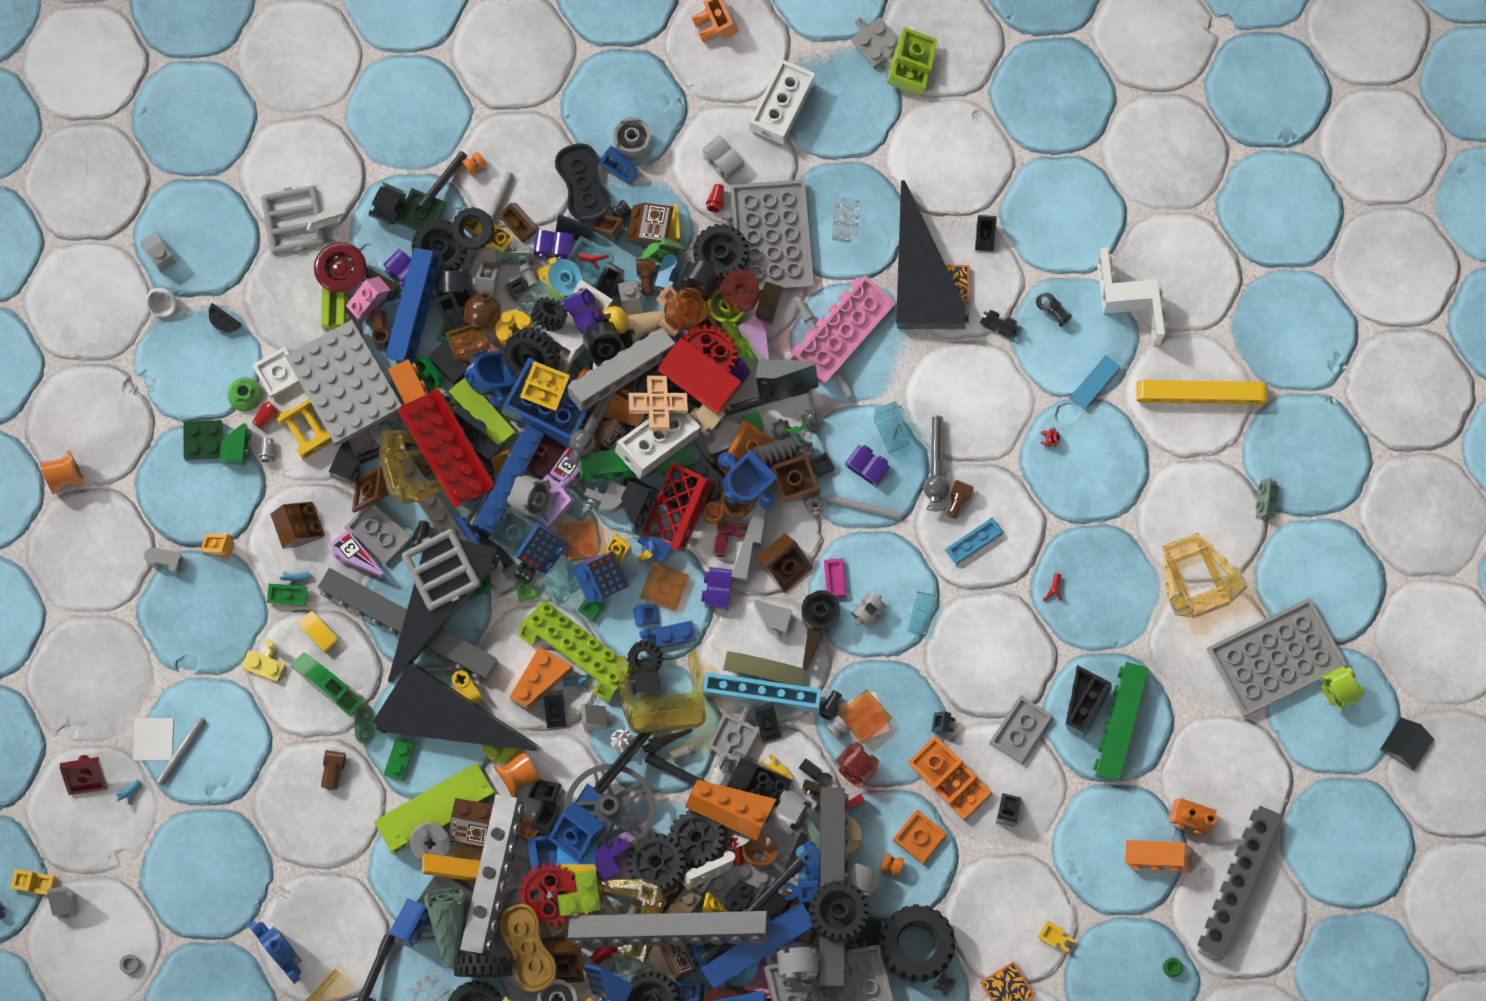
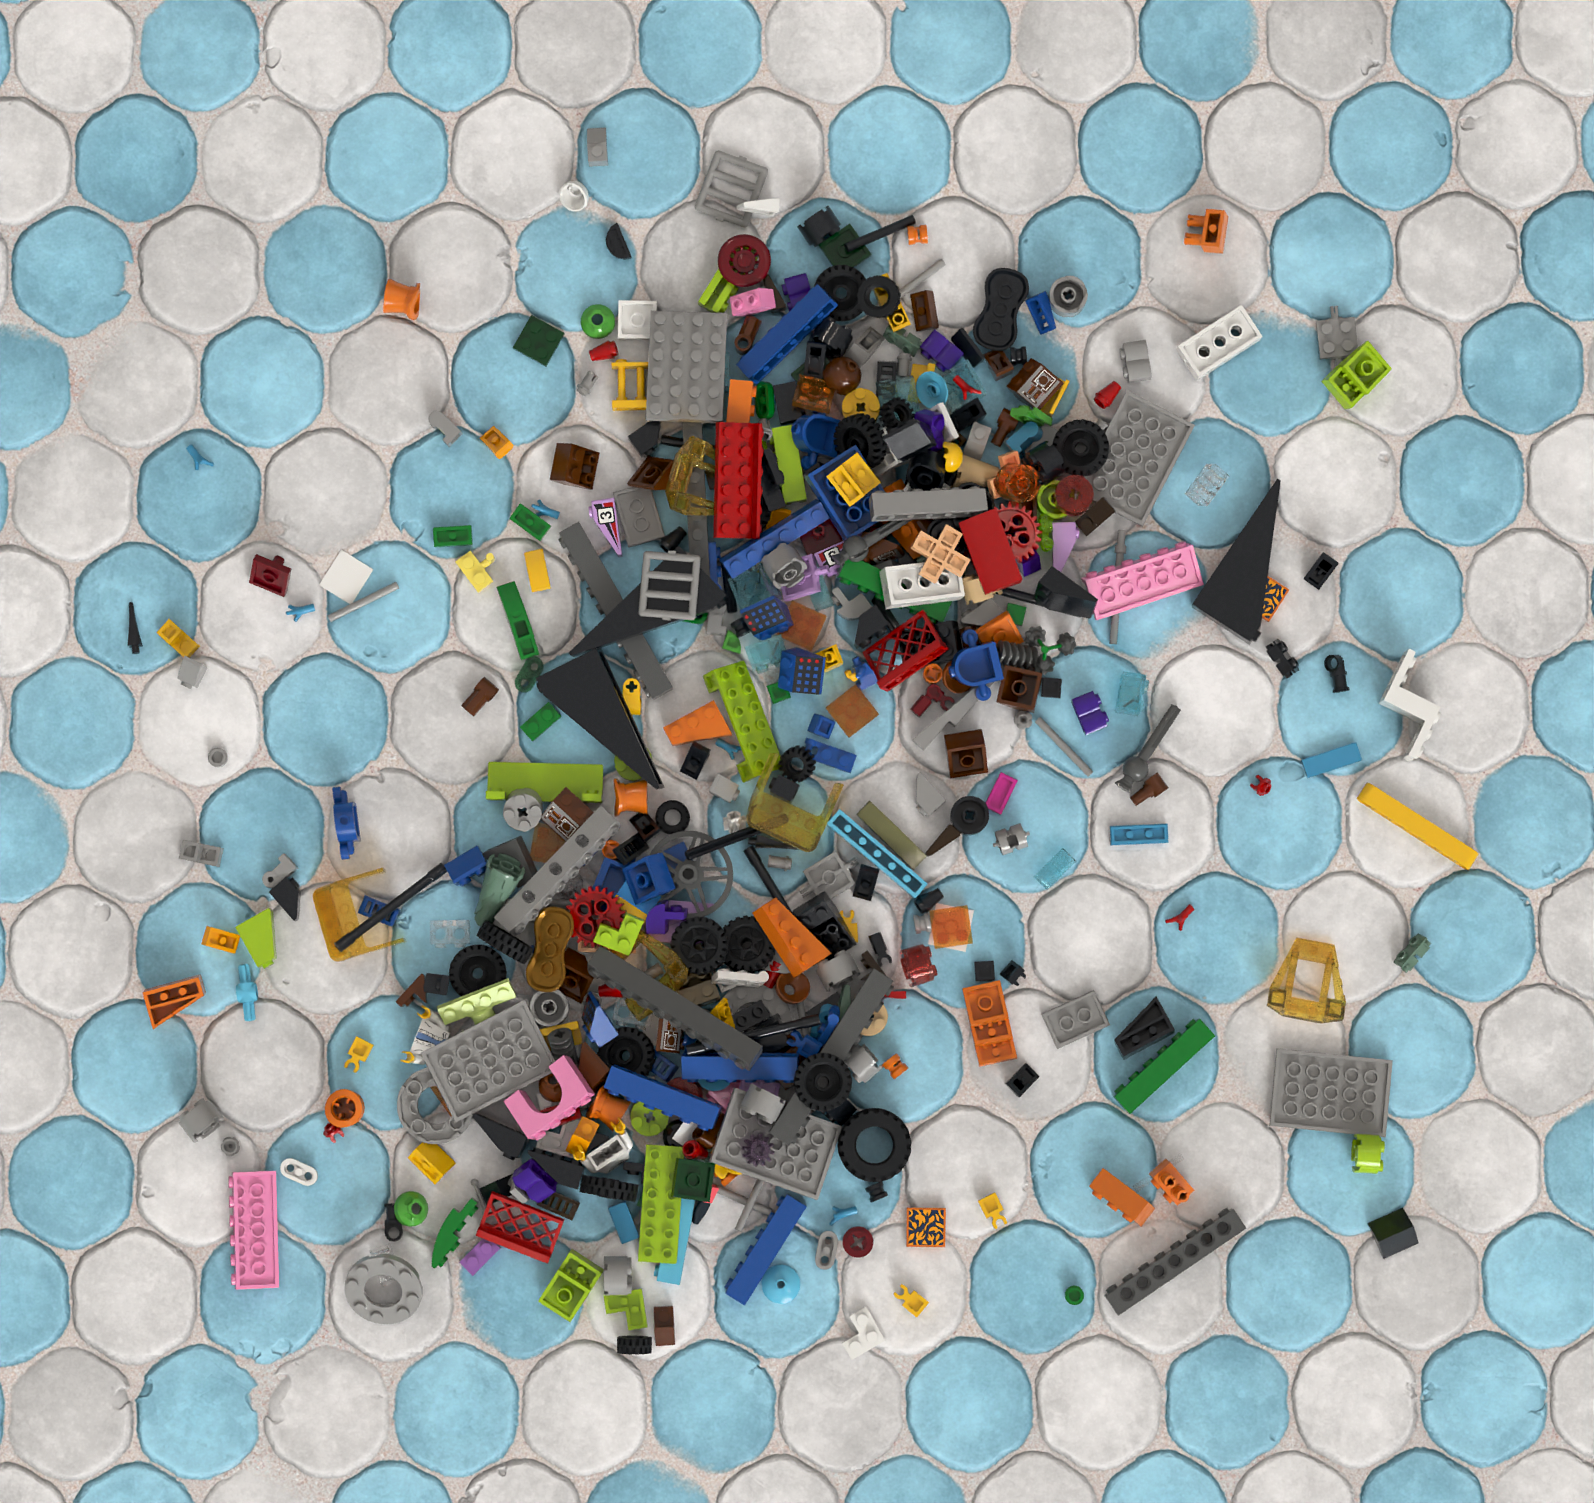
camera: 30 degrees right, 10 degrees up
green slope [219,423,252,465] -> none
light orange tile [422,853,480,881] -> none
dark purple brick [701,567,732,610] -> none
orange tile [892,809,947,865] -> none
none -> green plate [433,525,473,547]
none -> black tyre [655,800,690,835]
none -> slope [882,419,937,462]
none -> black tile [974,961,995,981]

